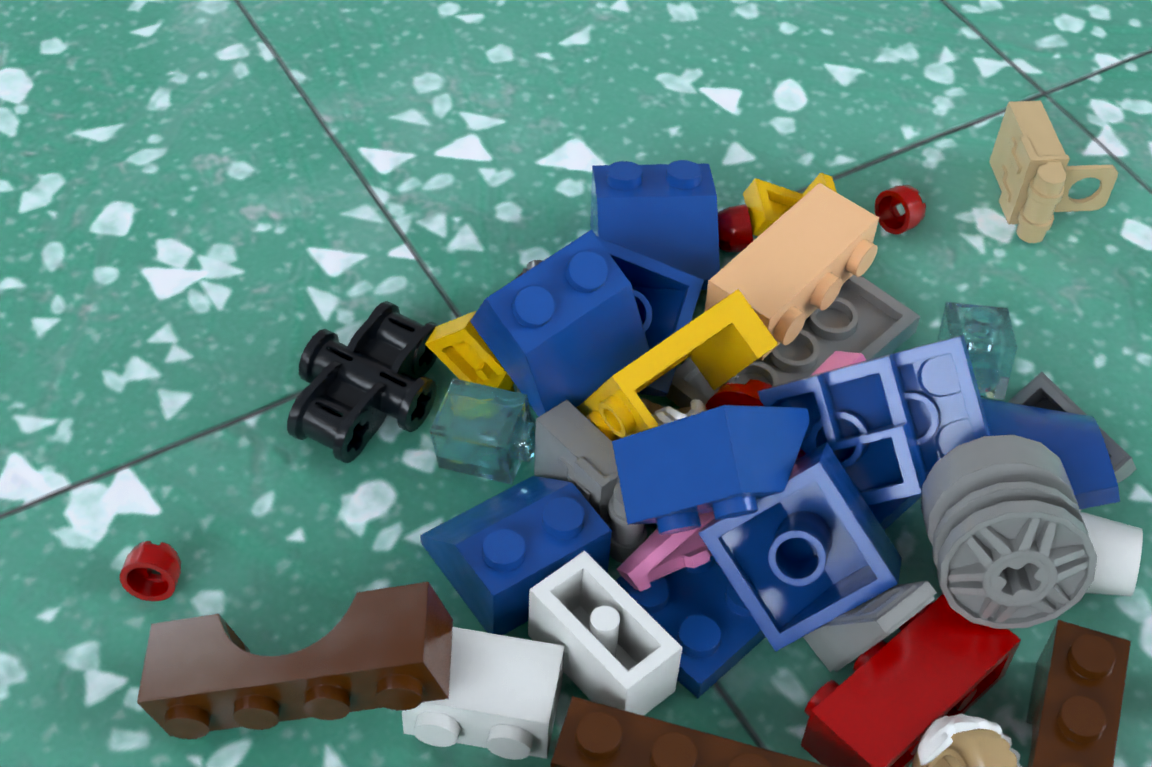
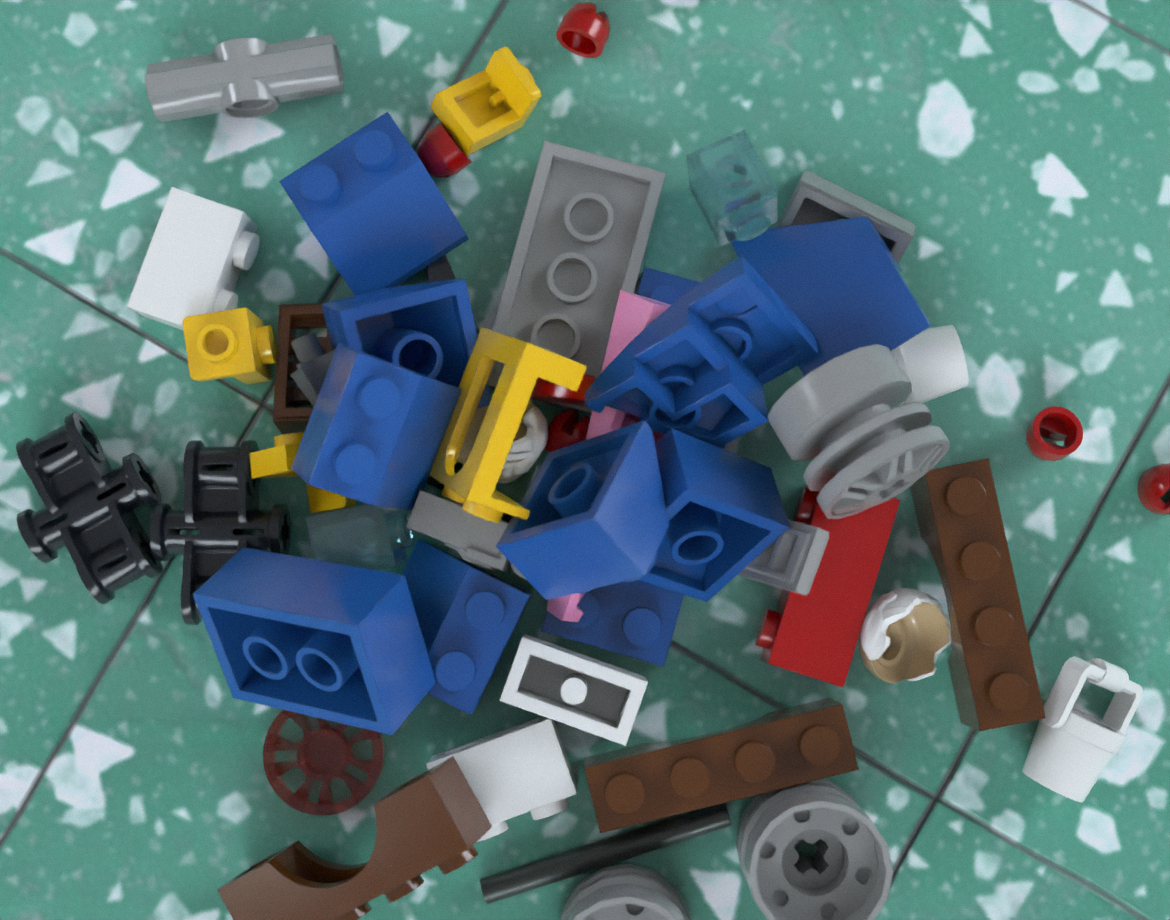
camera: 25 degrees left, 35 degrees up
red hinge [120,541,181,602] -> none
light nougat brick [704,183,879,361] -> none
none -> black axle [16,412,163,604]
none -> white brick [127,187,260,330]
none -> light grey piece [144,34,344,122]
none -> yellow bracket [182,307,277,385]
none -> blue brick [193,547,436,735]
none -> clear red wheel [263,710,384,816]

